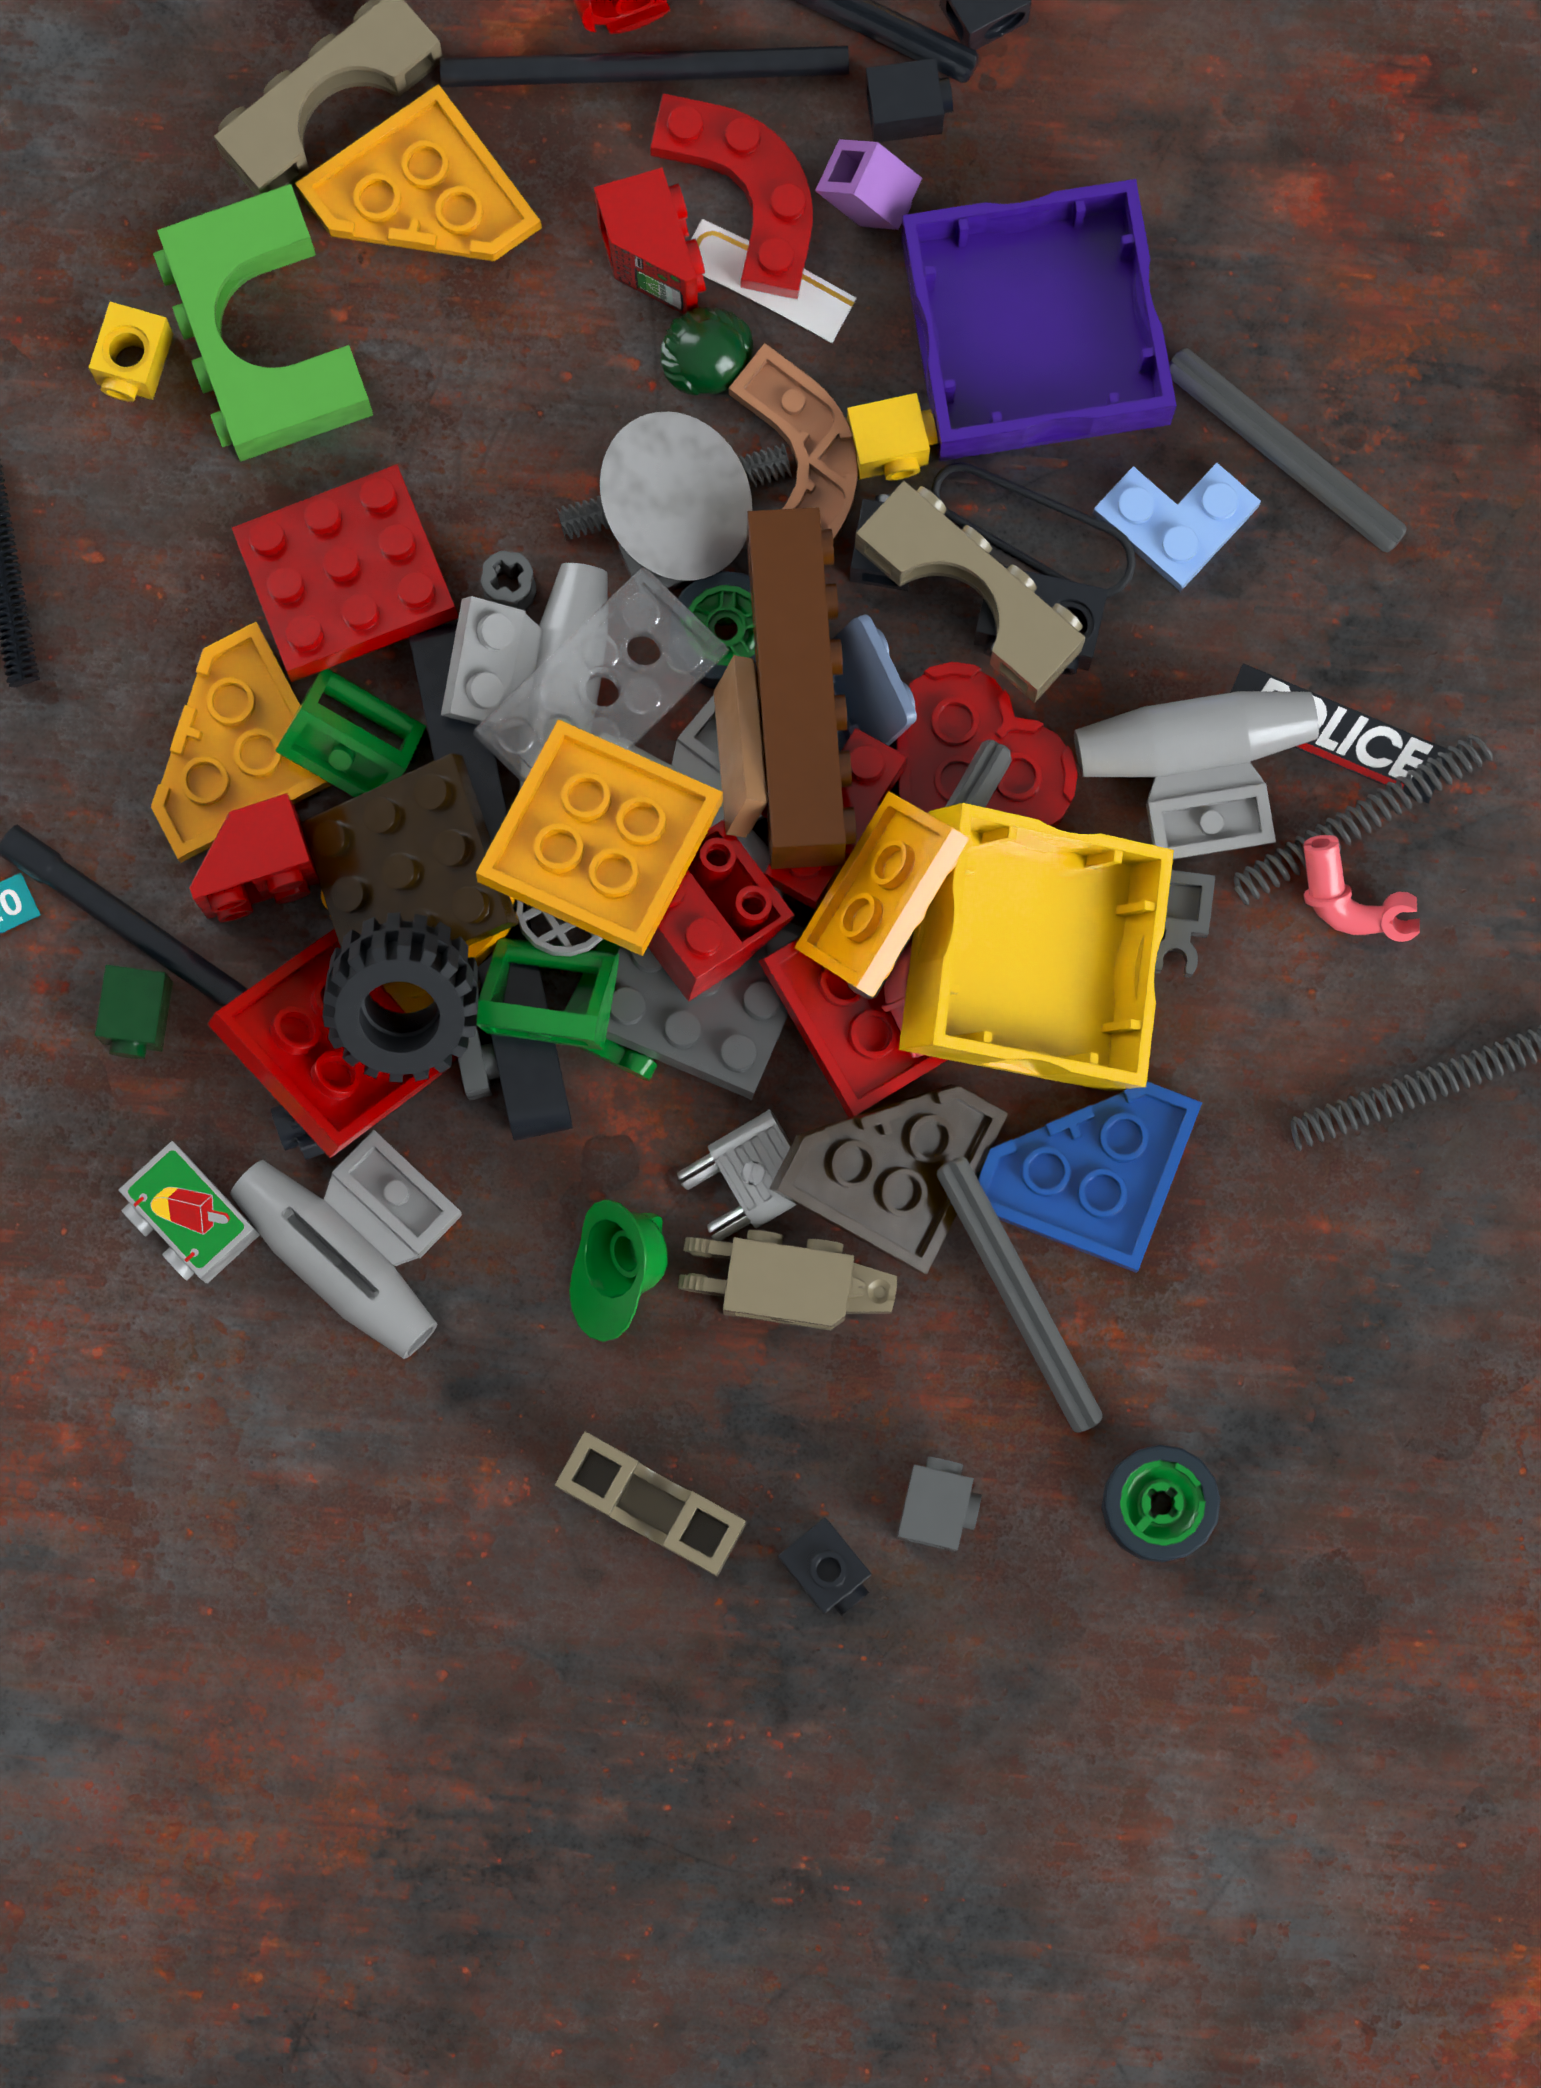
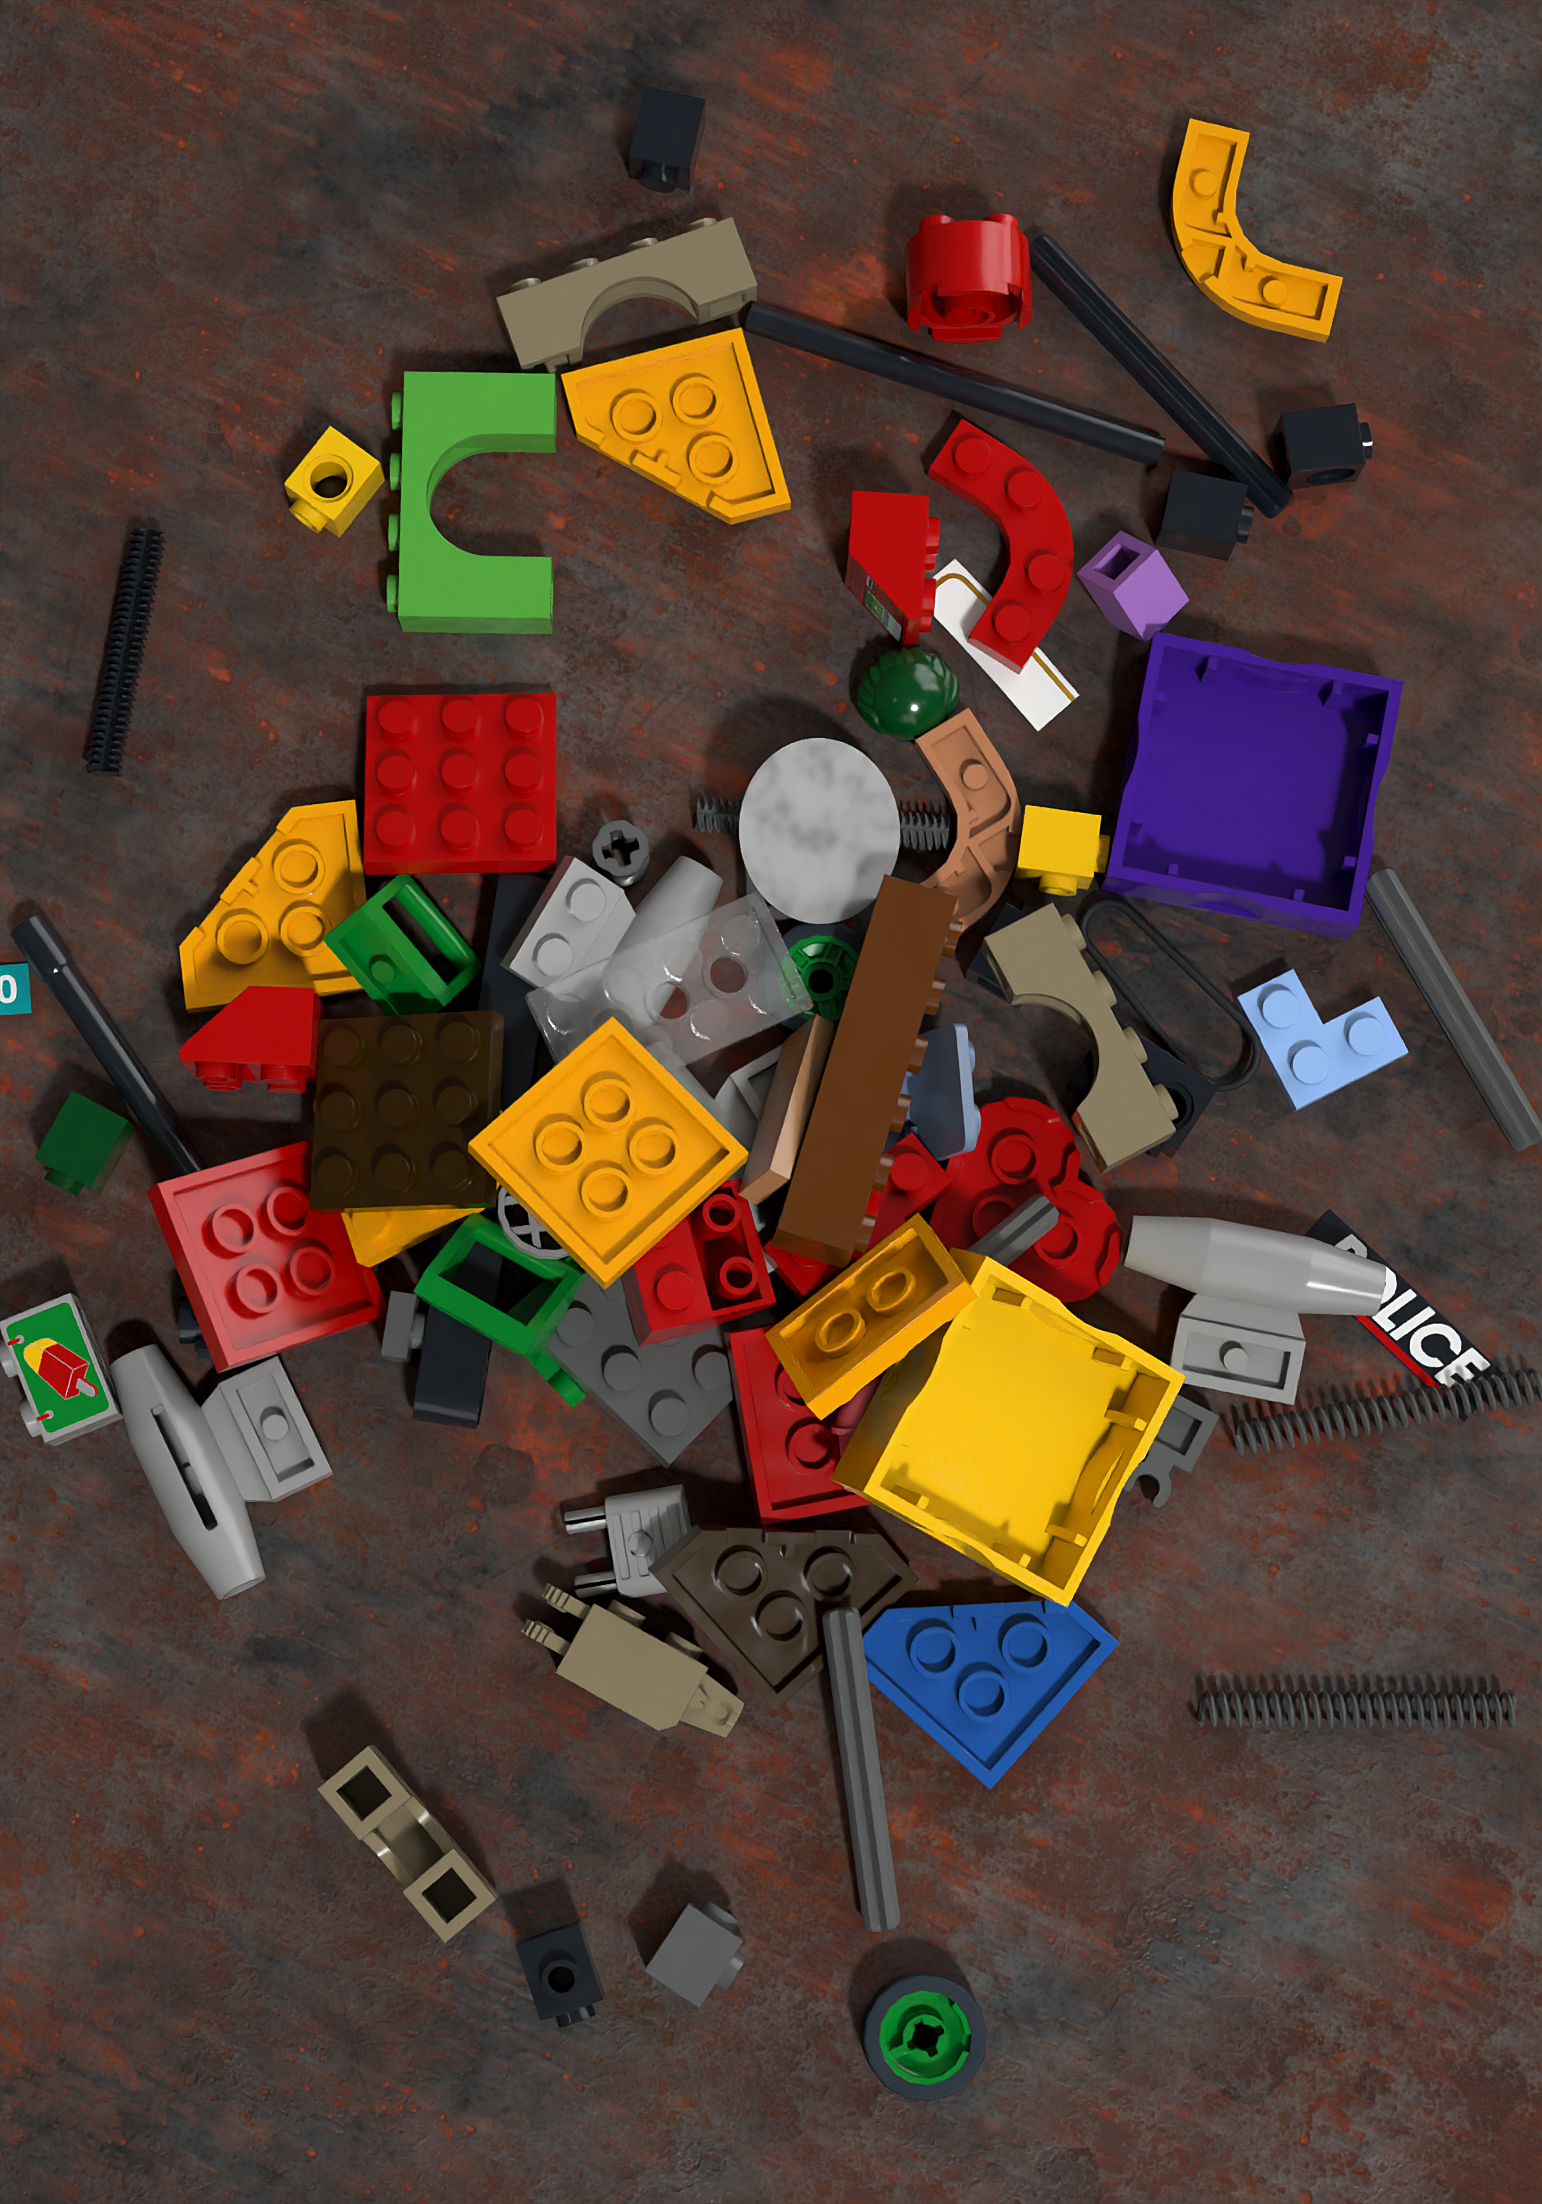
camera: 15 degrees right, 0 degrees up
black tyre [323,912,480,1082] -> none
green piece [569,1199,668,1342] -> none
coral piece [1303,835,1420,942] -> none

